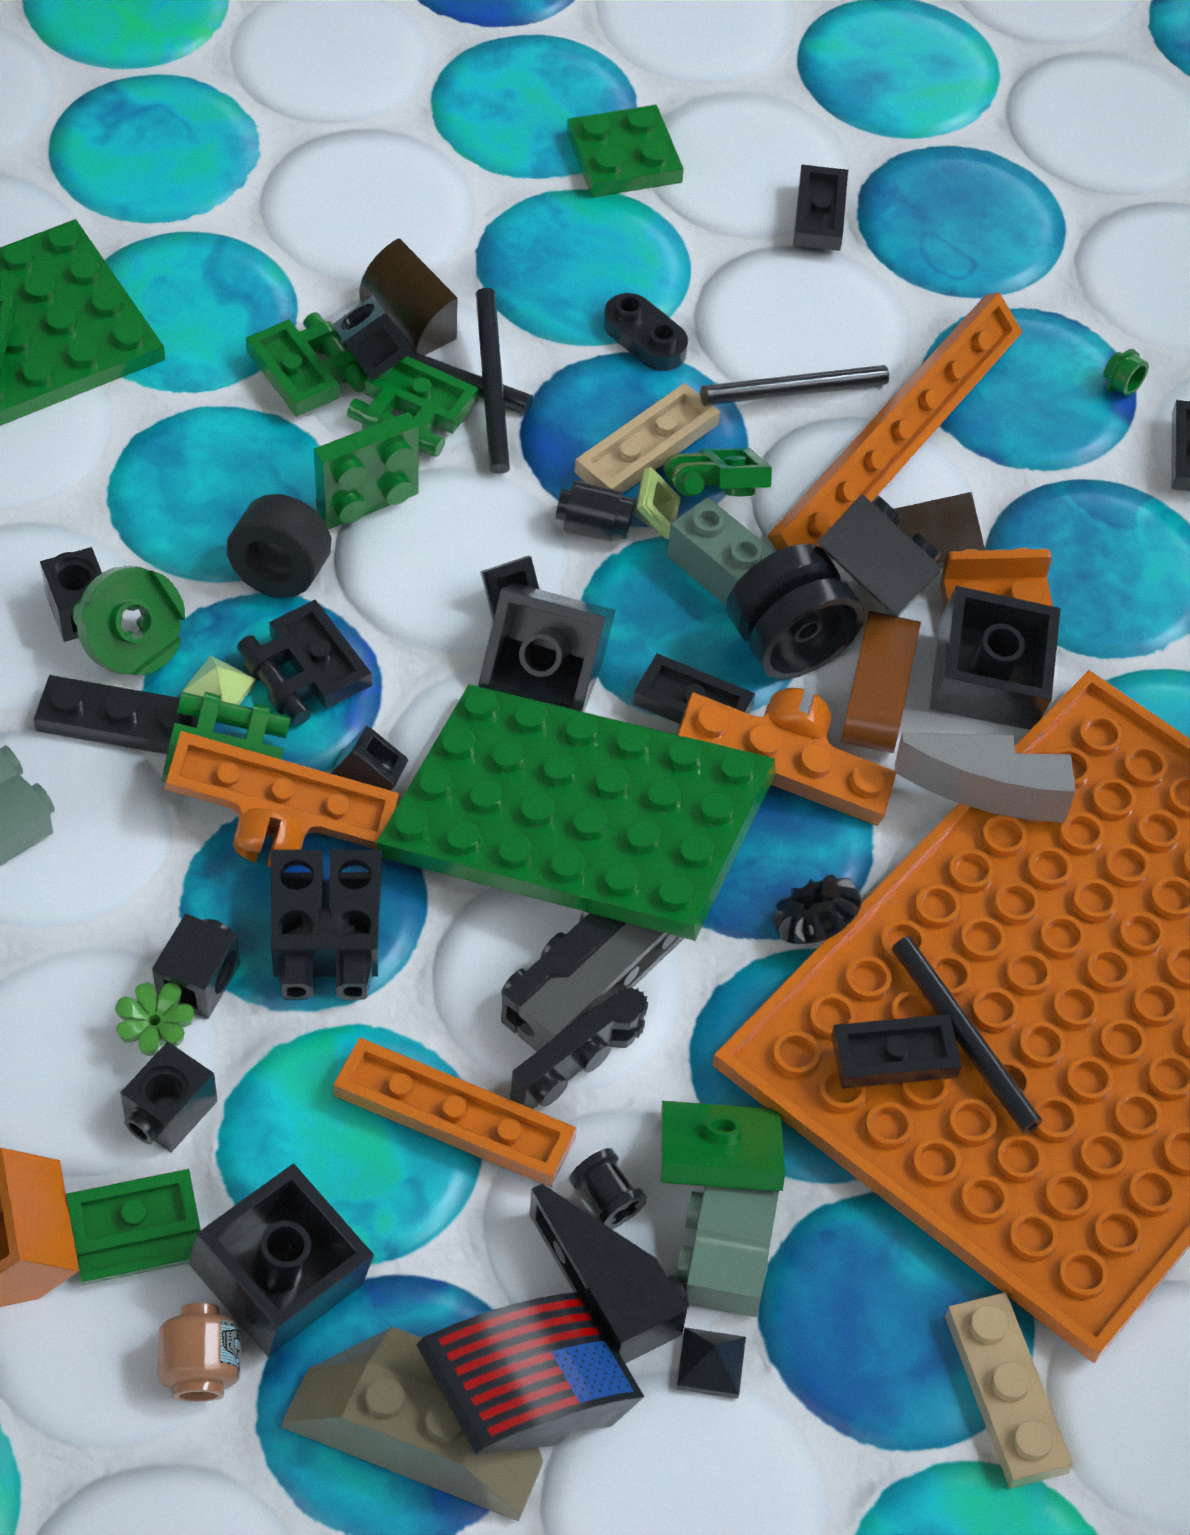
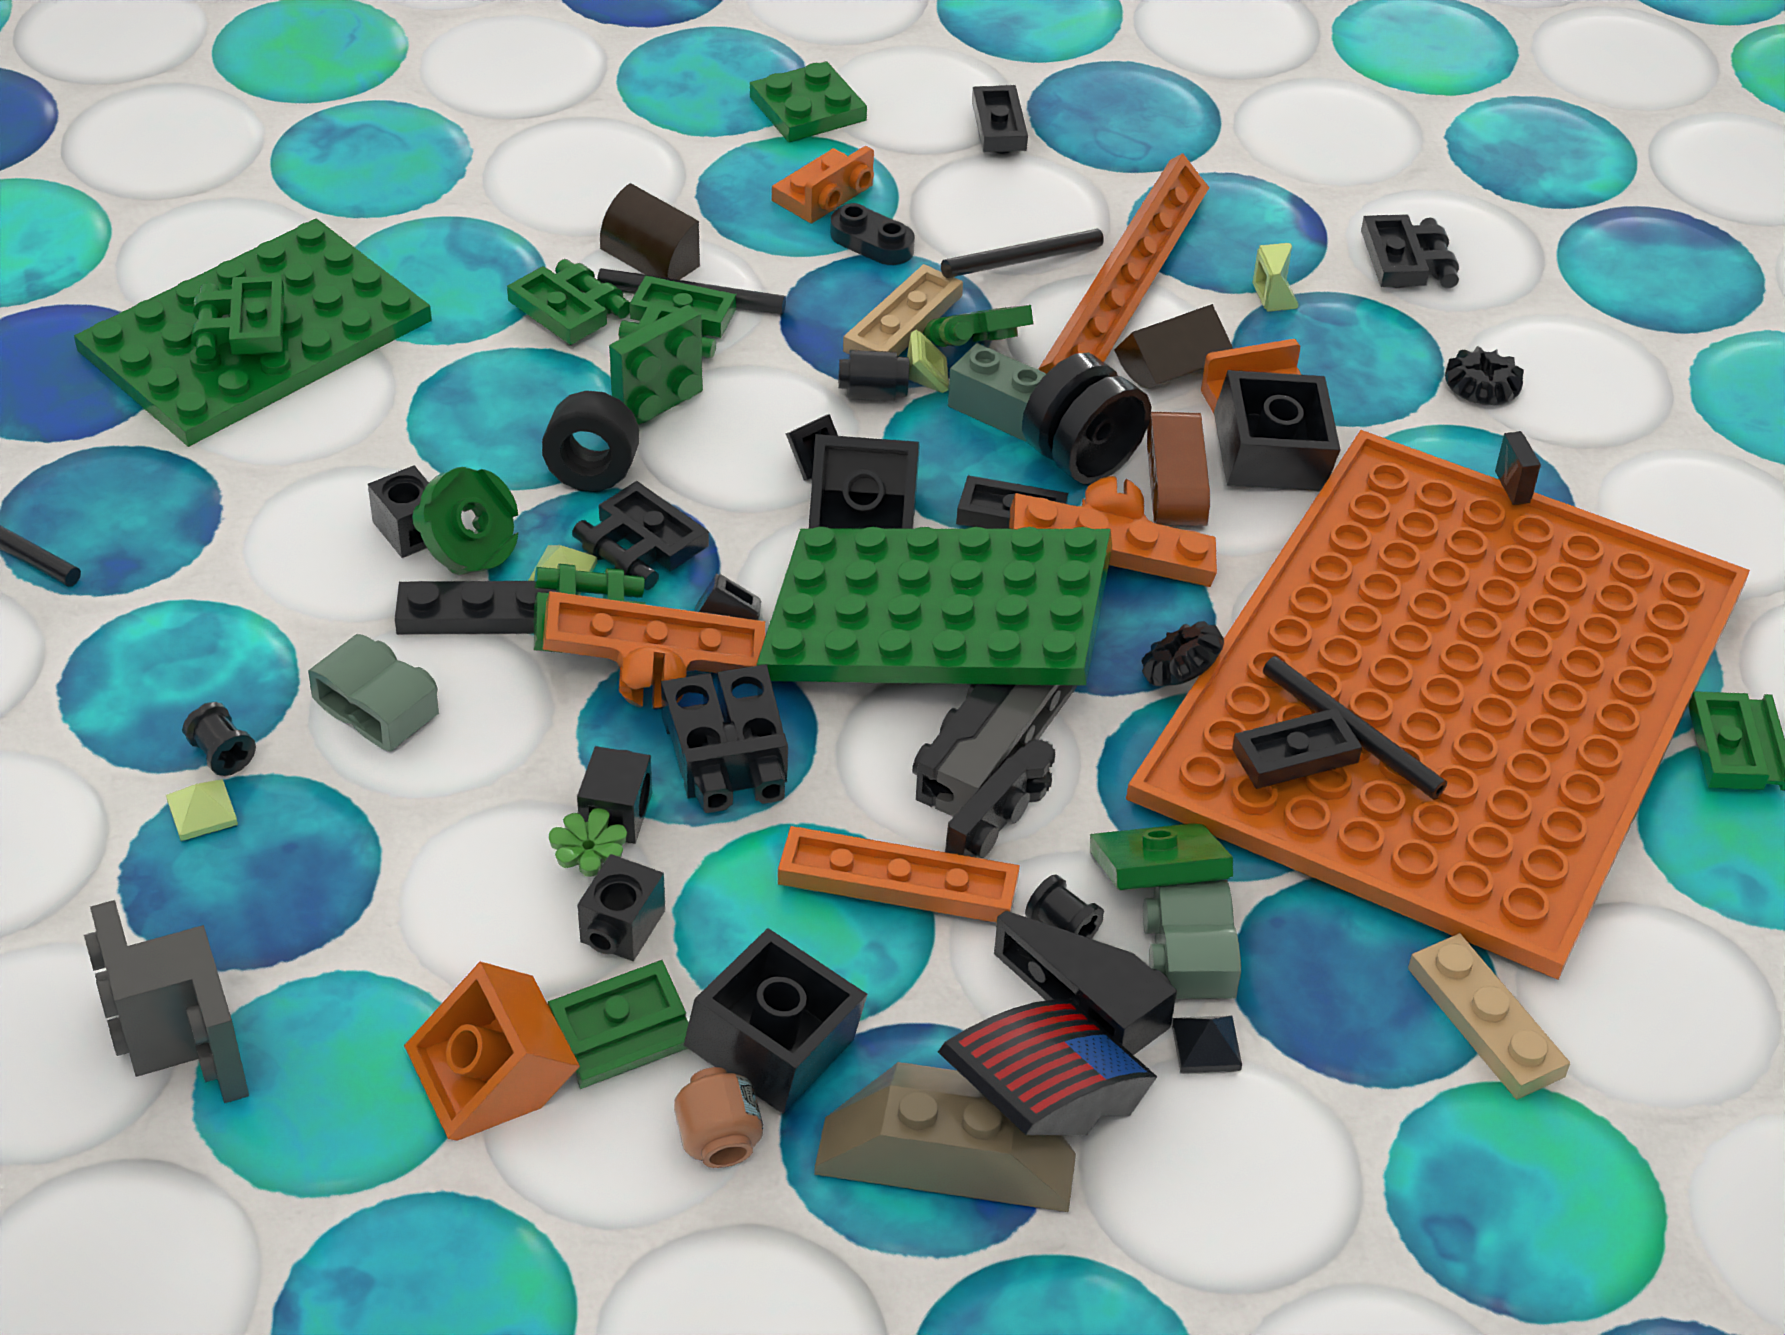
camera: 10 degrees left, 10 degrees down
black brick [332,295,413,381] -> none
black bar [475,288,510,474] -> none
black brick [818,494,942,617] -> none
light grey slope [895,732,1076,823] -> none
green plate [1103,349,1149,396] -> none
none -> orange bracket [772,146,874,224]
none -> yellowish green slope [1252,243,1299,312]

